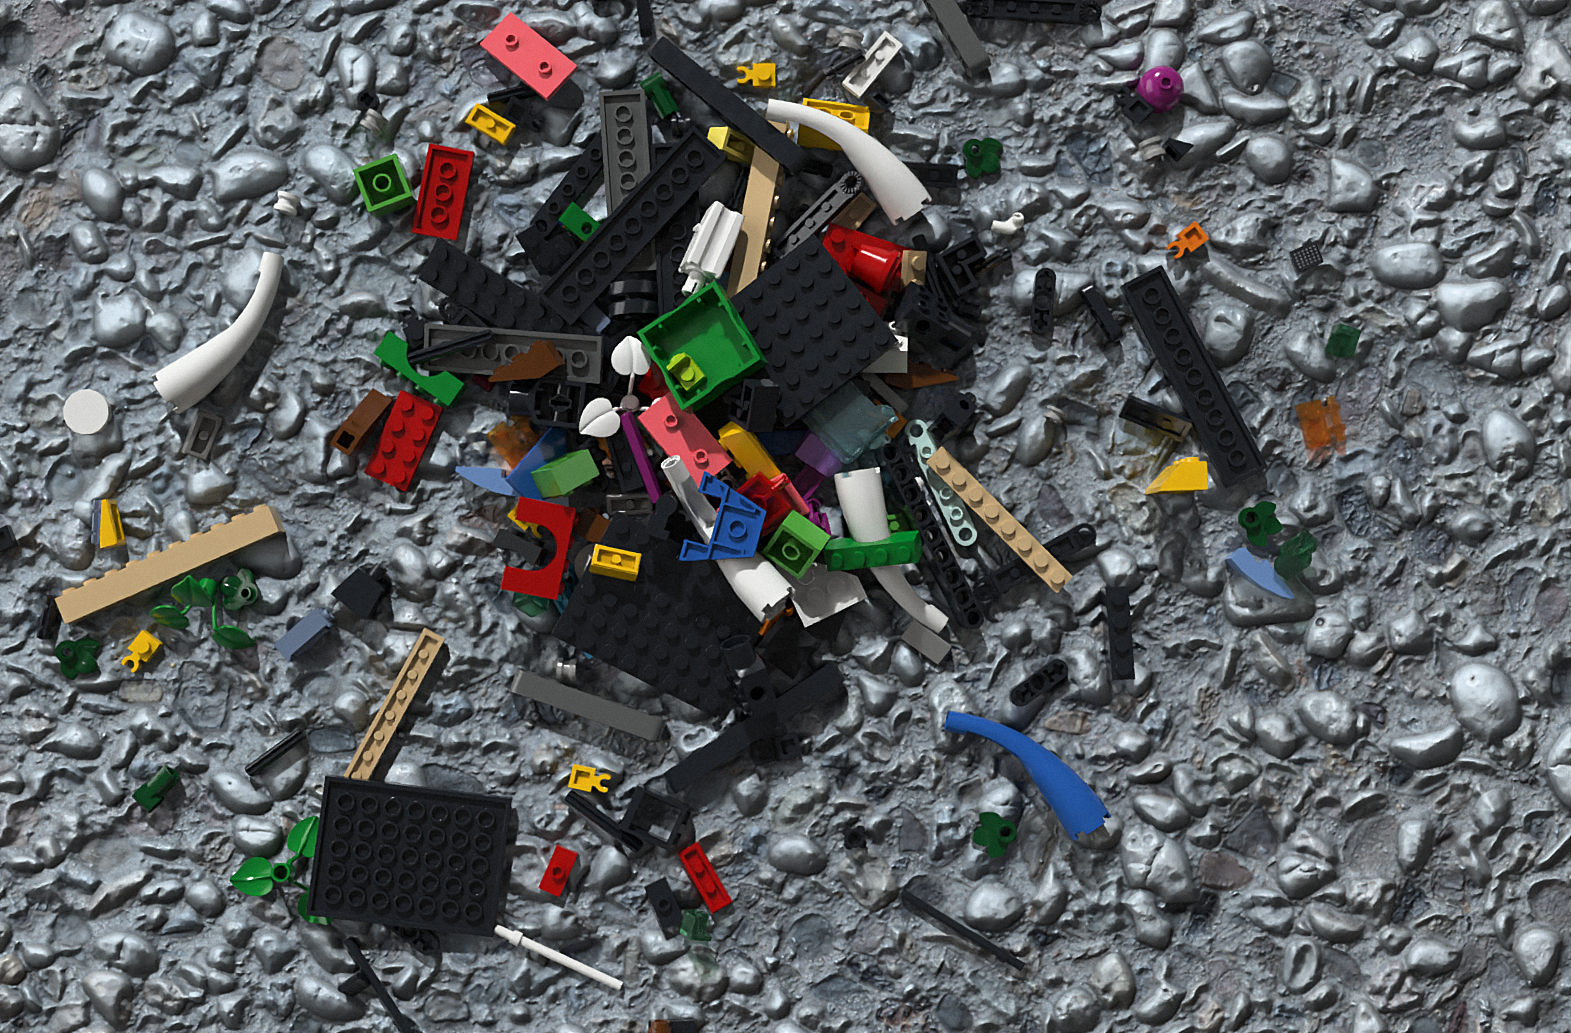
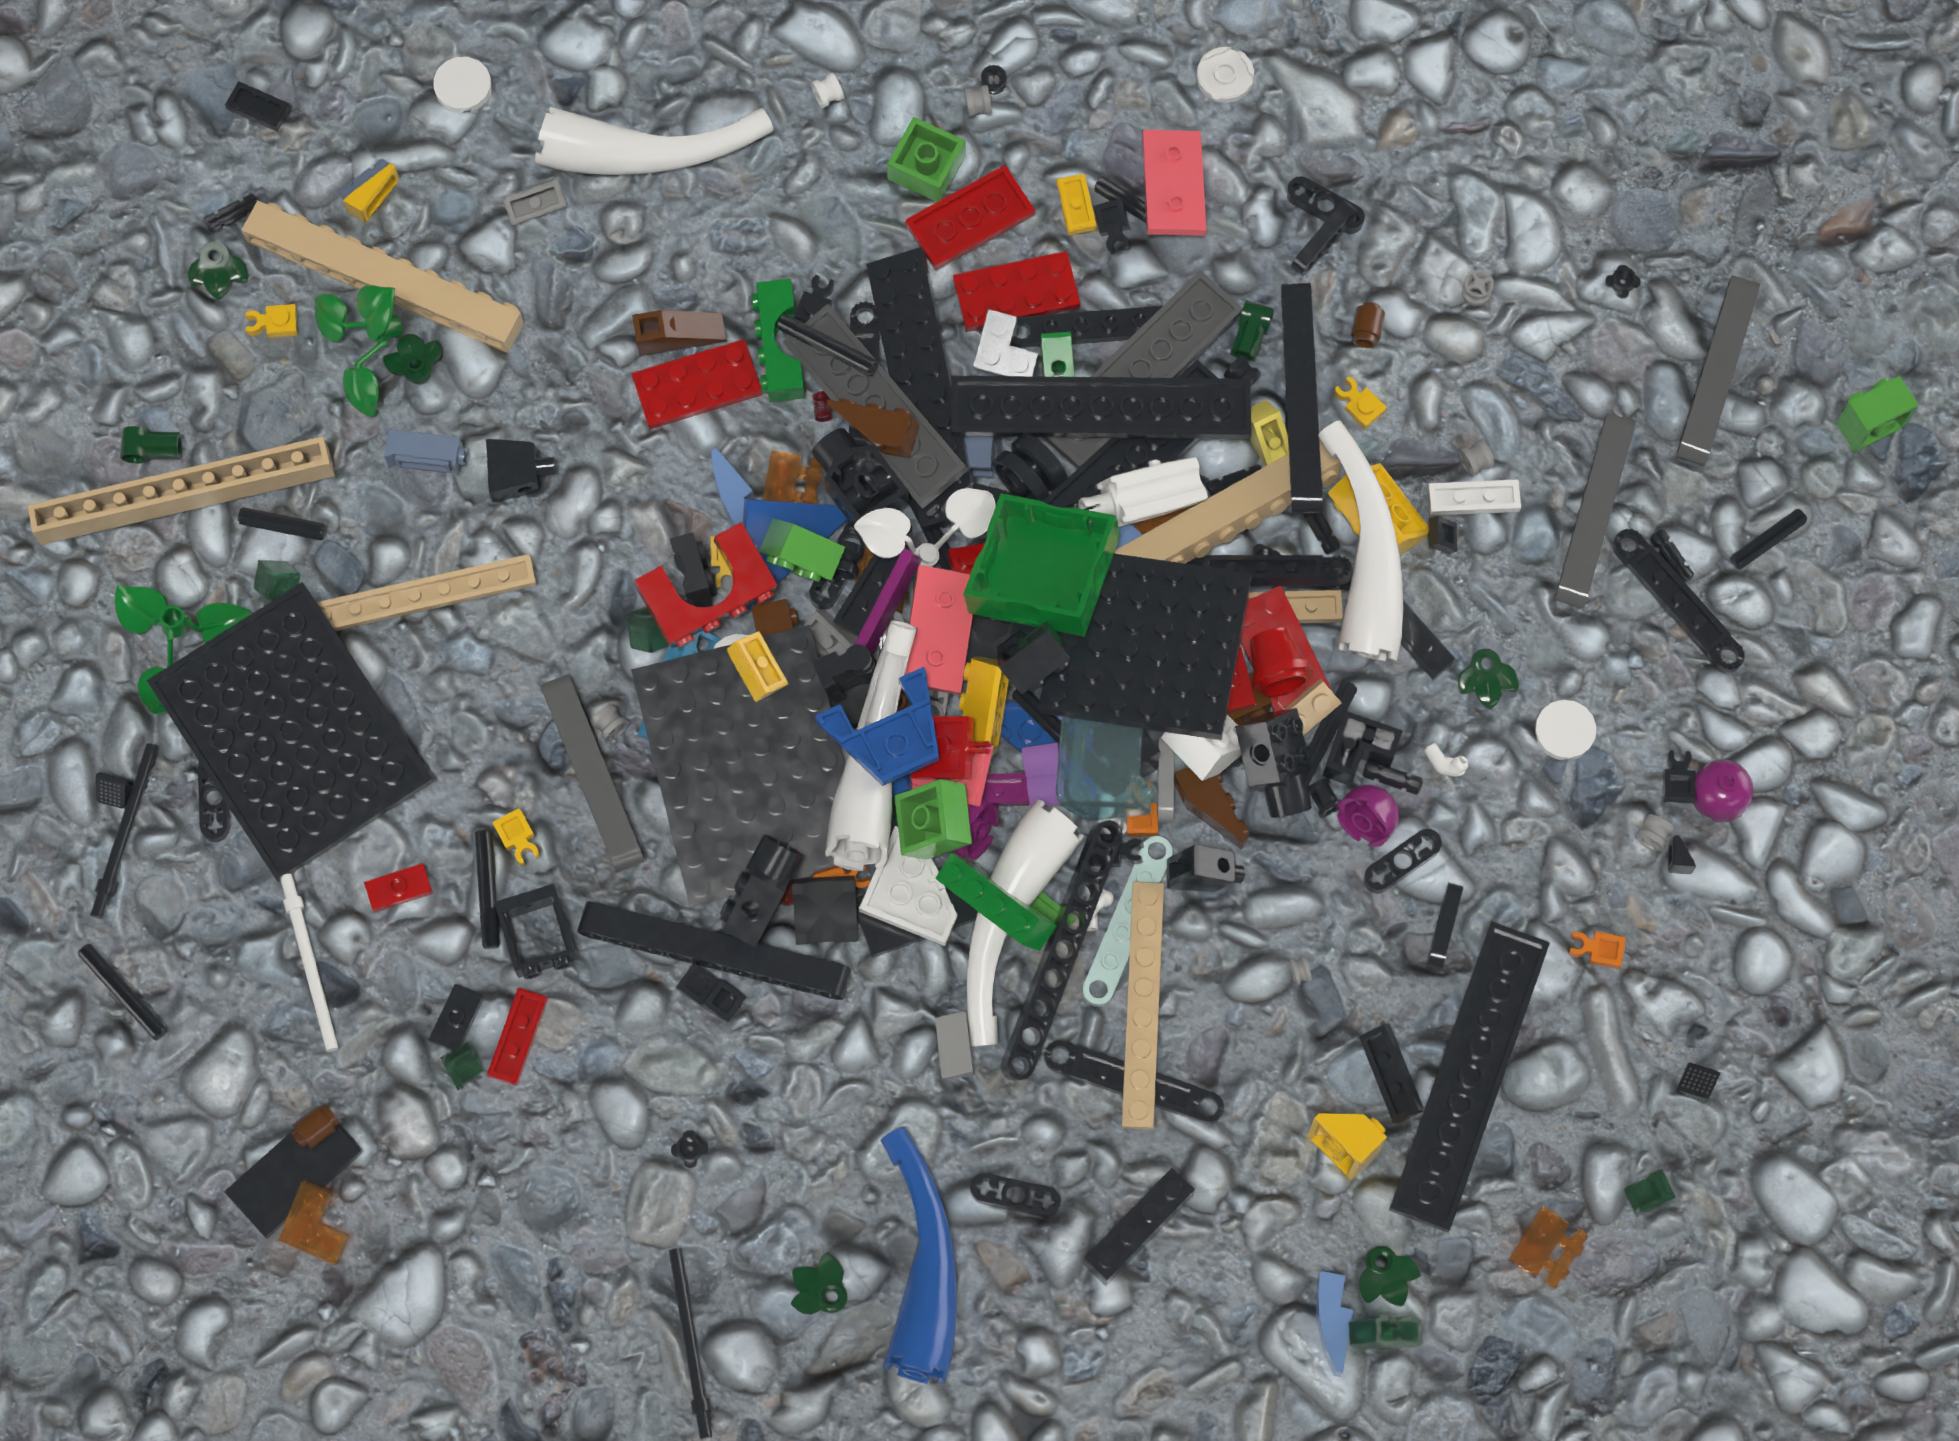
camera: 50 degrees right, 15 degrees down
lime bracket [666,353,707,392] -> none
black axle [823,49,866,80] -> none
none -> tan brick [27,436,335,545]
none -> clear green panel [254,560,301,601]
none -> red plate [953,251,1080,332]
none -> magenta cylinder [1337,784,1399,847]
none -> reddish brown brick [1351,302,1385,348]
none -> white tile [1535,700,1596,760]

